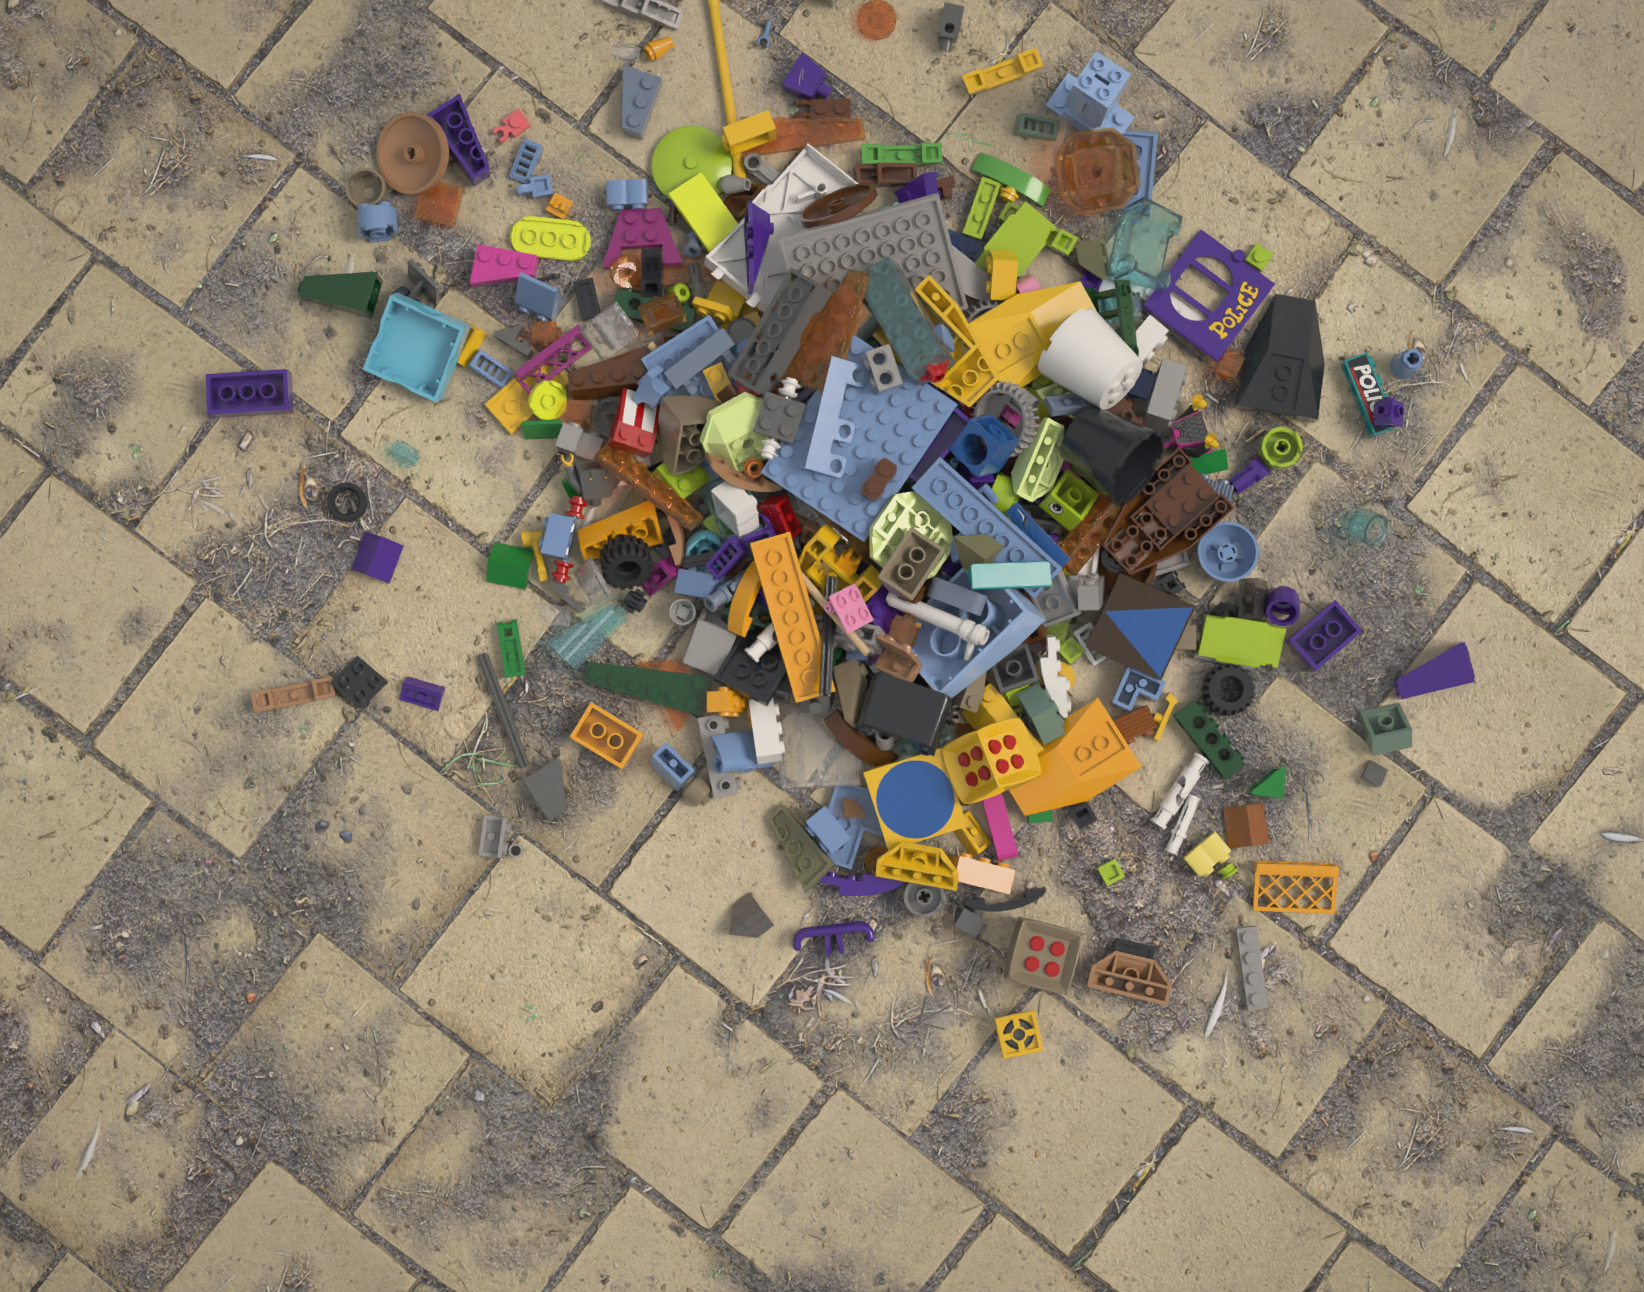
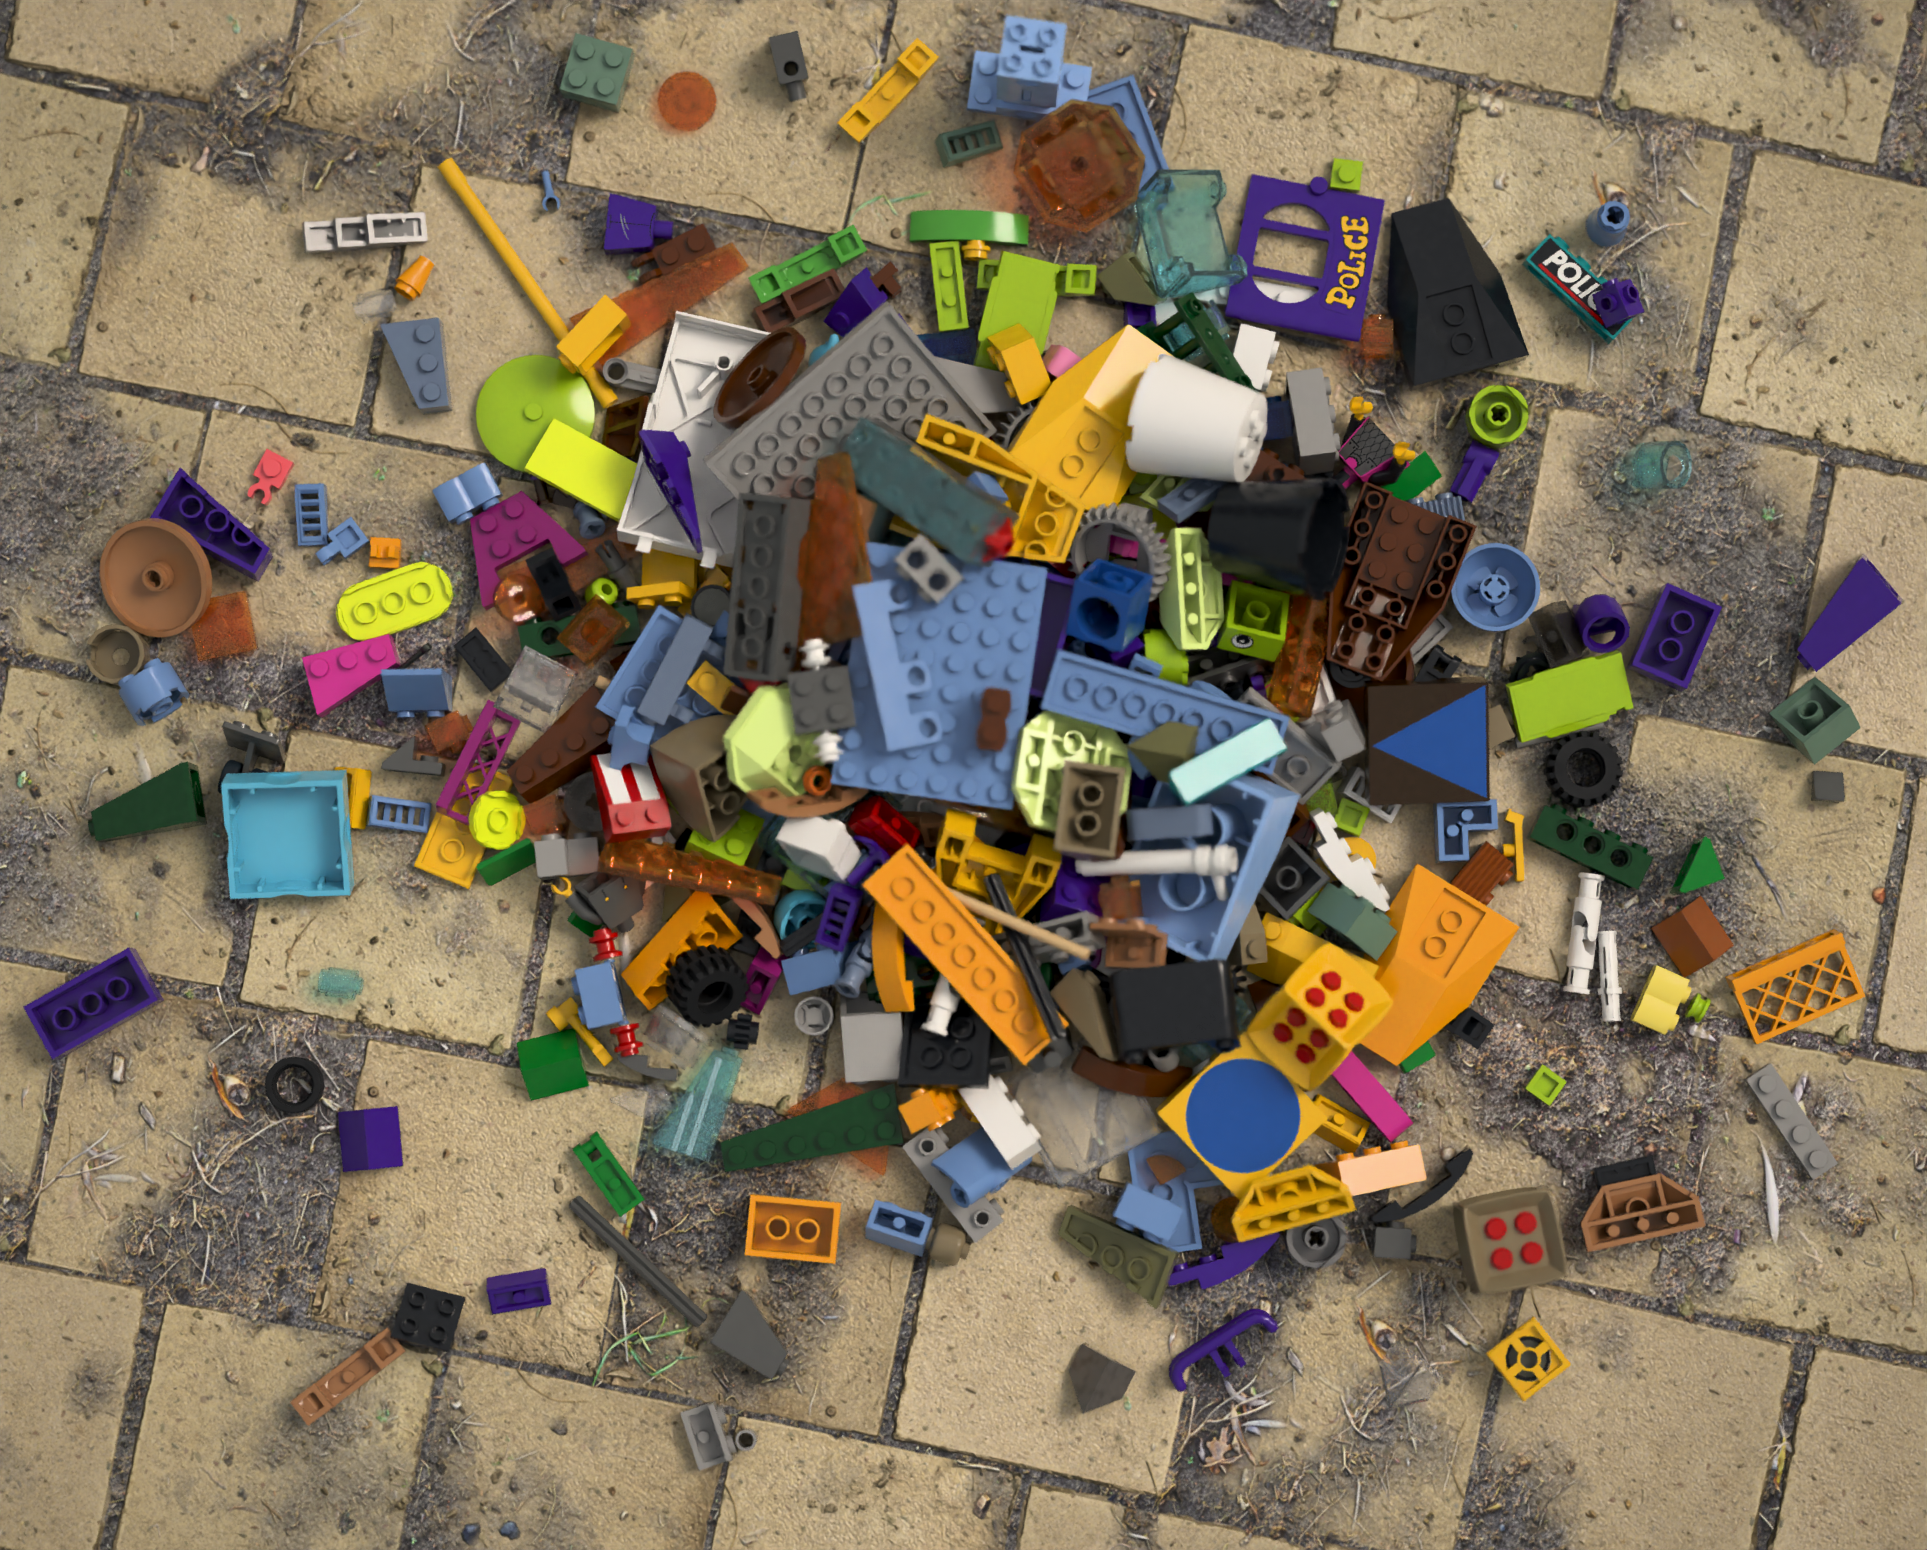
camera: 25 degrees left, 0 degrees up
light grey cone [720,174,751,195] -> none
bright pink hinge [824,584,873,634] -> none
light orange tile [835,548,862,577] -> none
blue sticker [1006,502,1070,567] -> none

